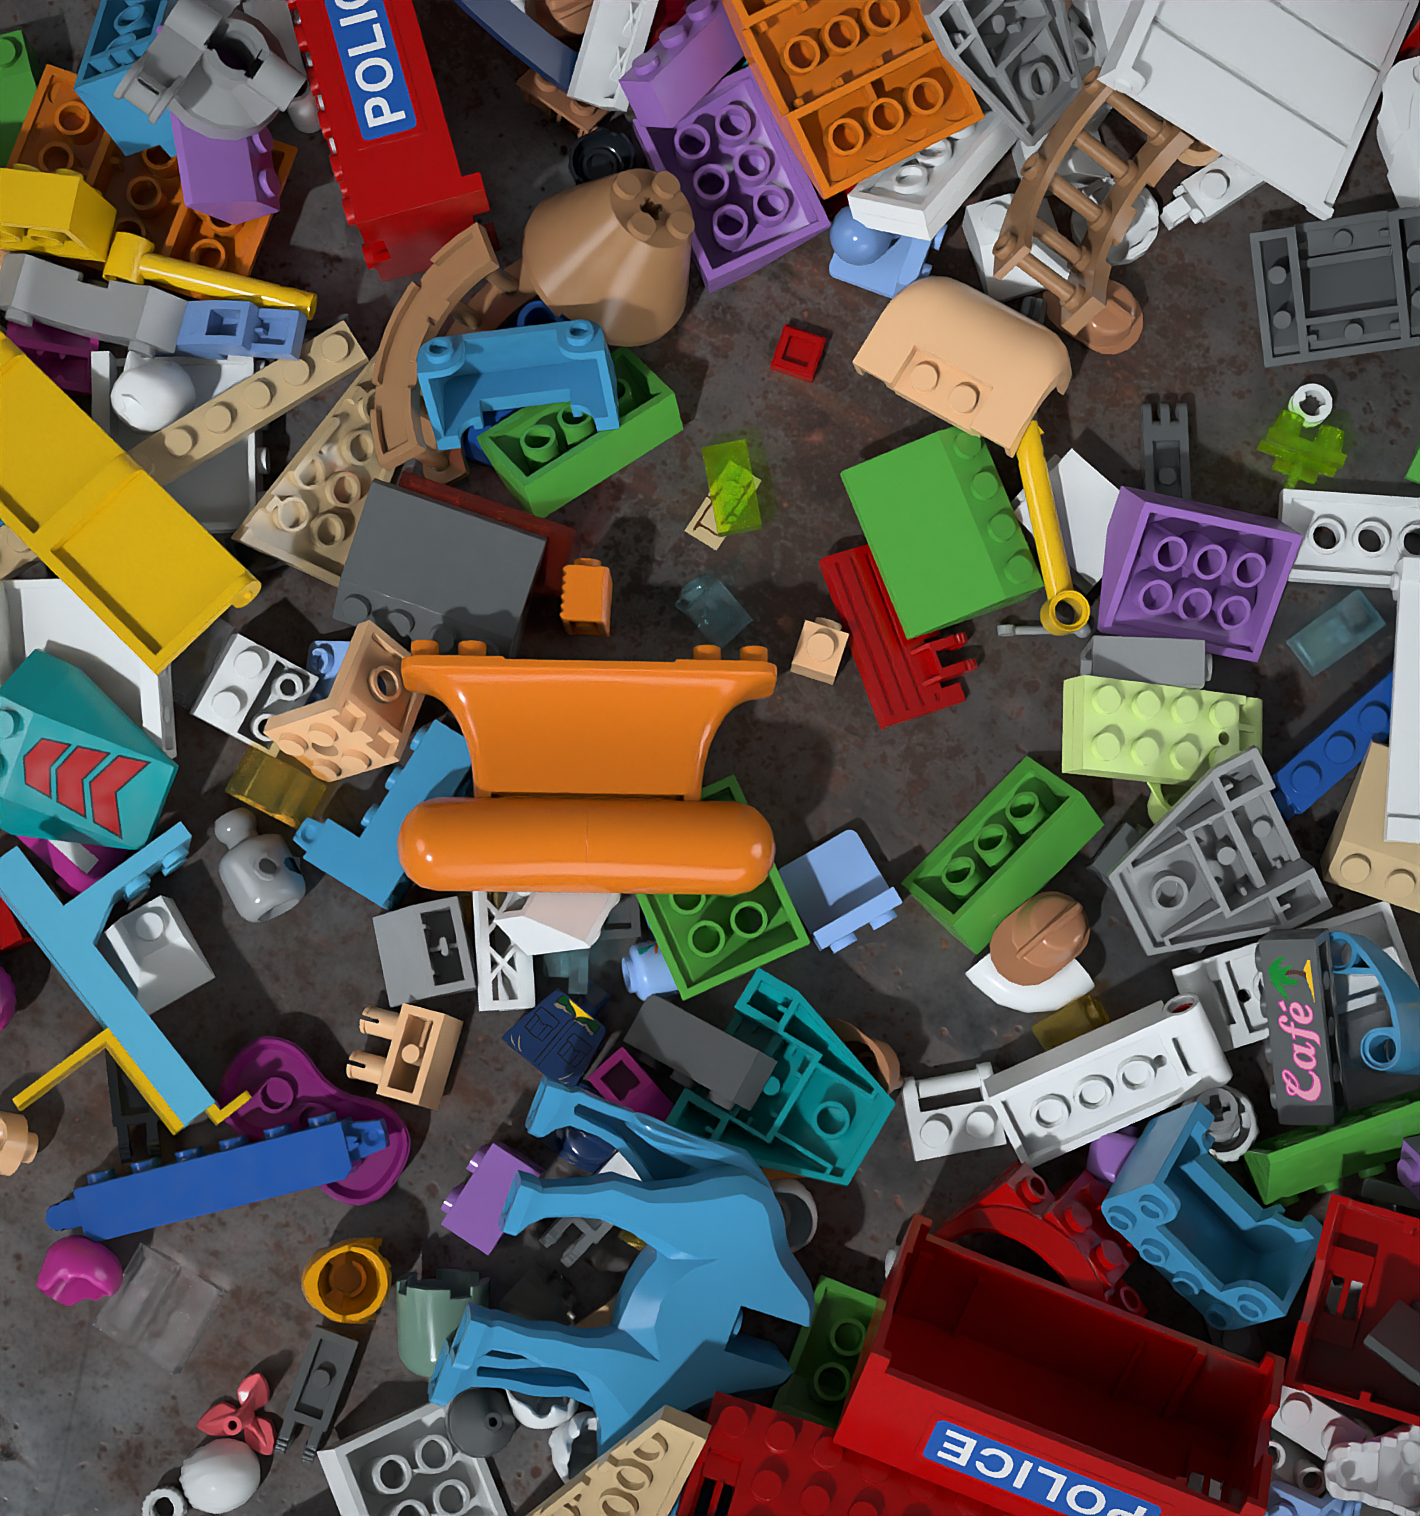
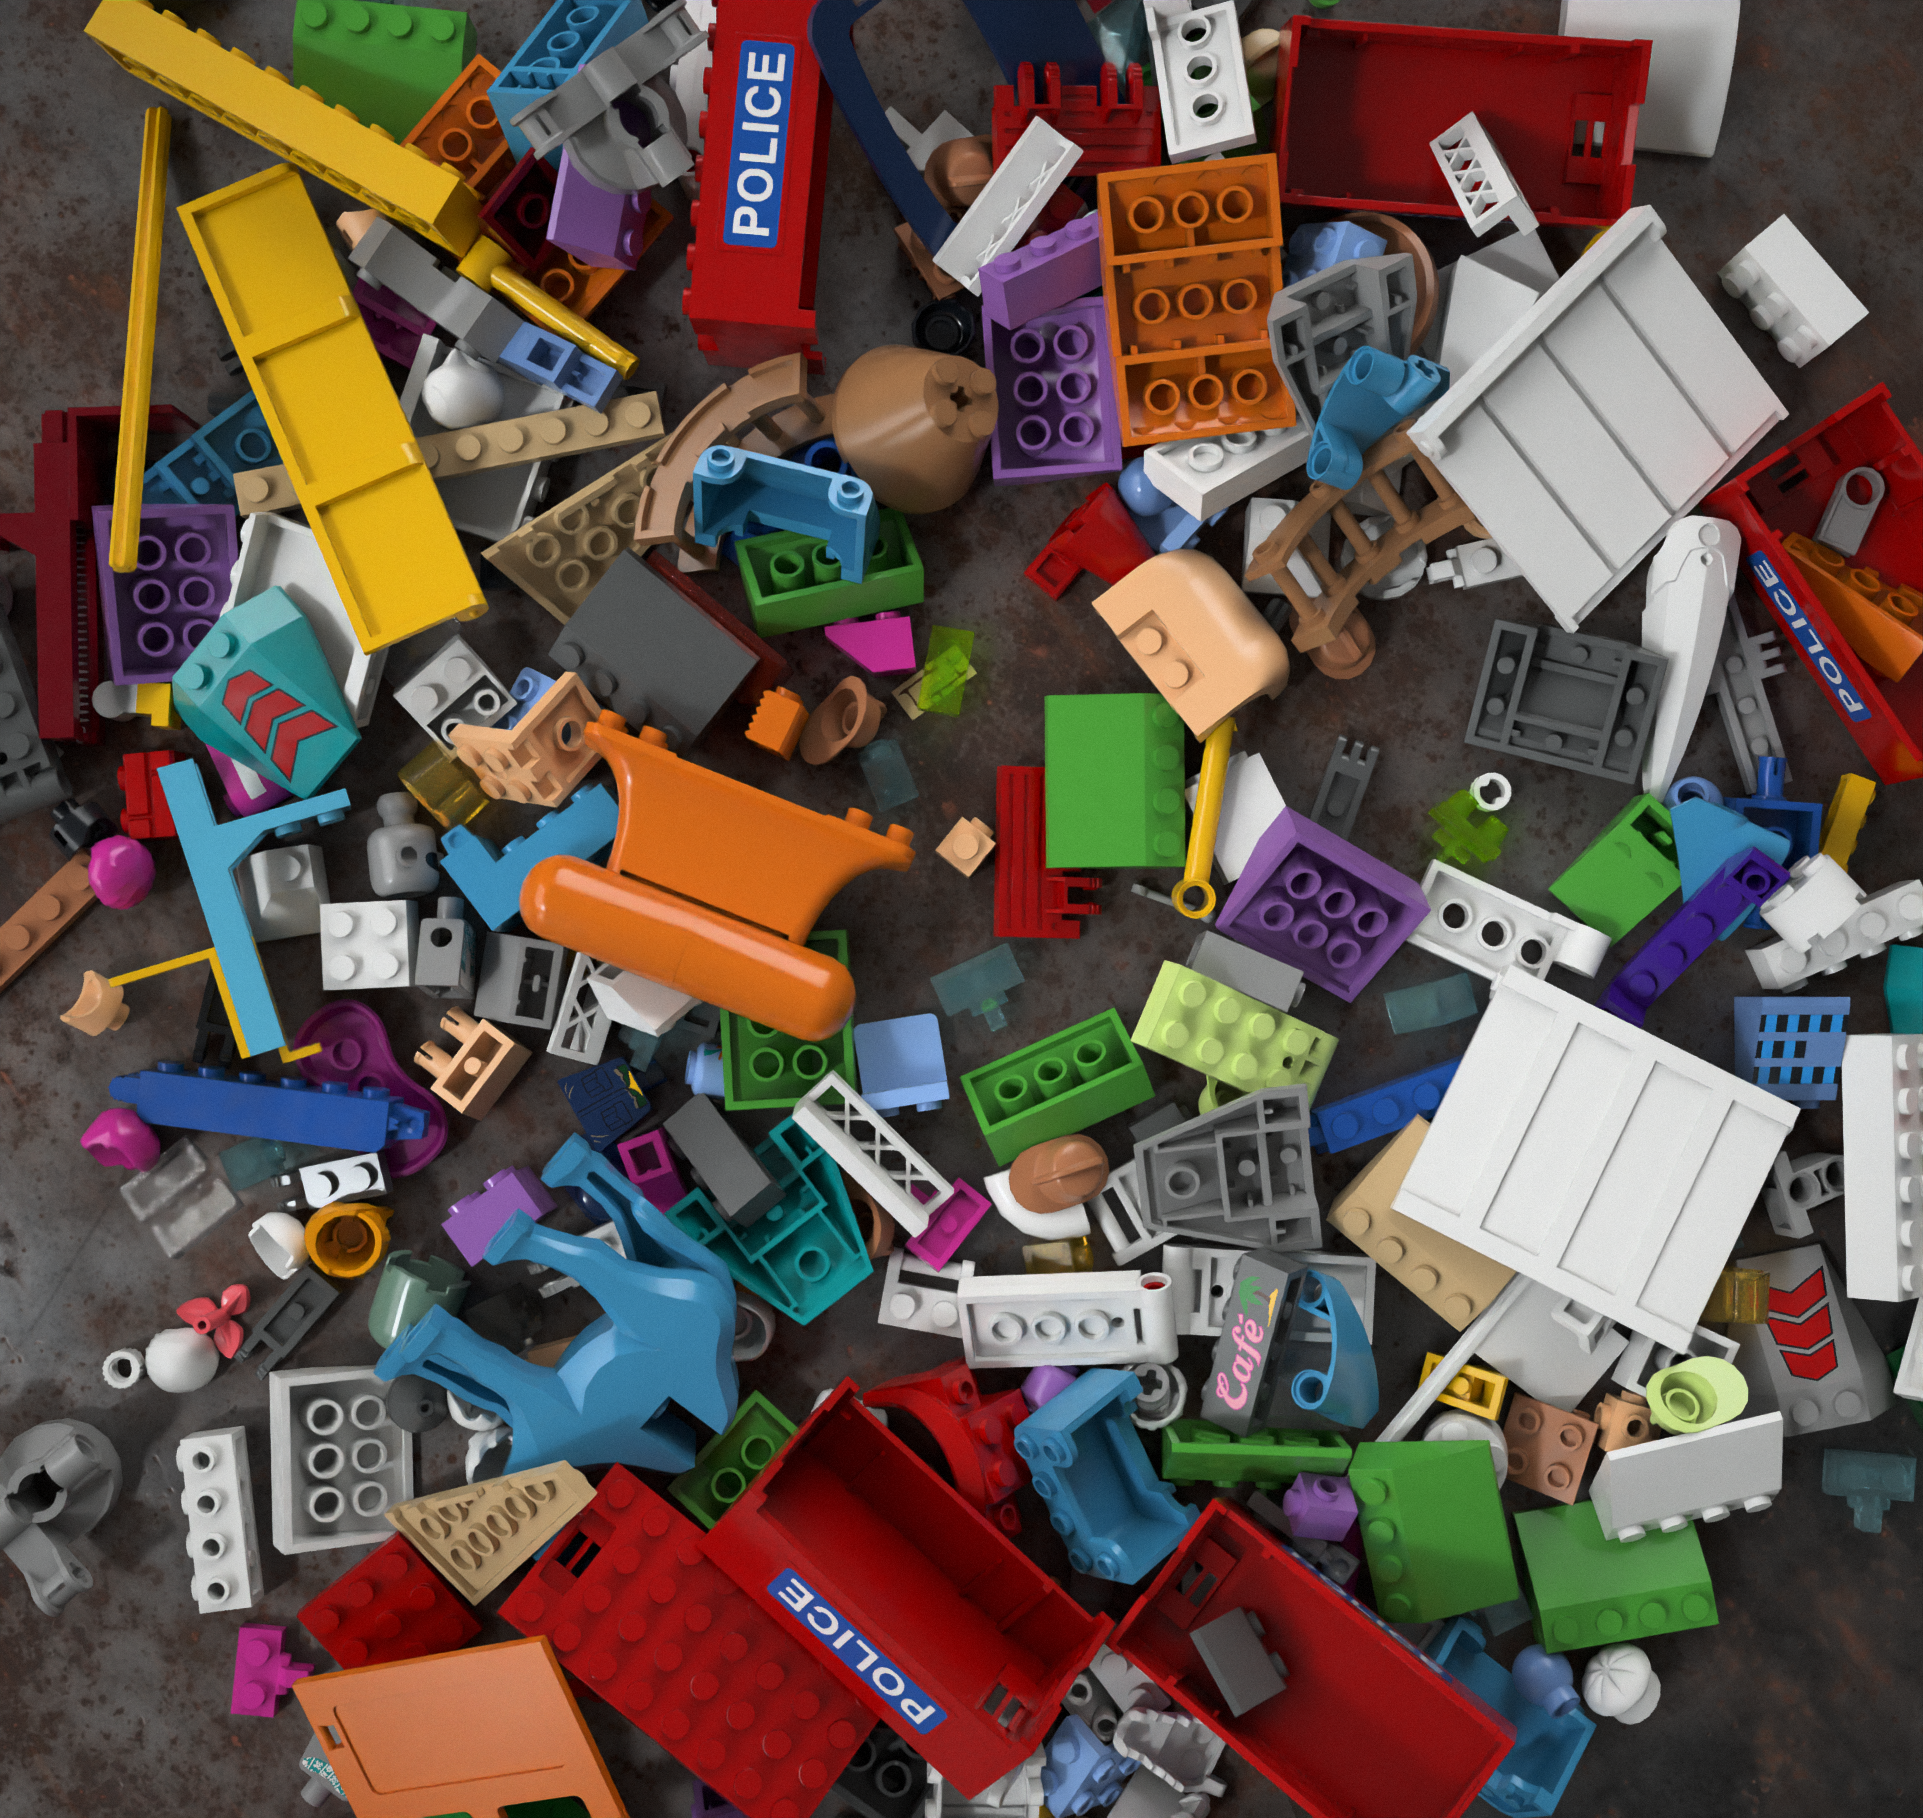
camera: 25 degrees right, 5 degrees up
none -> clear light blue bracket [218,1137,286,1193]
none -> white hair [248,1212,310,1280]
none -> hinge [270,1149,394,1213]
none -> white brick [320,900,419,990]
none -> light grey torso [415,897,477,999]
none -> dark red slope [477,147,558,272]
none -> white fence [792,1070,954,1238]
none -> nougat piece [799,676,887,765]
none -> dark pink slope [825,611,917,678]
none -> dark pink hinge [905,1177,992,1273]
none -> clear light blue hinge [930,943,1025,1033]
none -> red cone [1048,482,1157,586]
none -> white plate [1087,1158,1177,1266]
none -> dark azure panel [1306,345,1450,490]

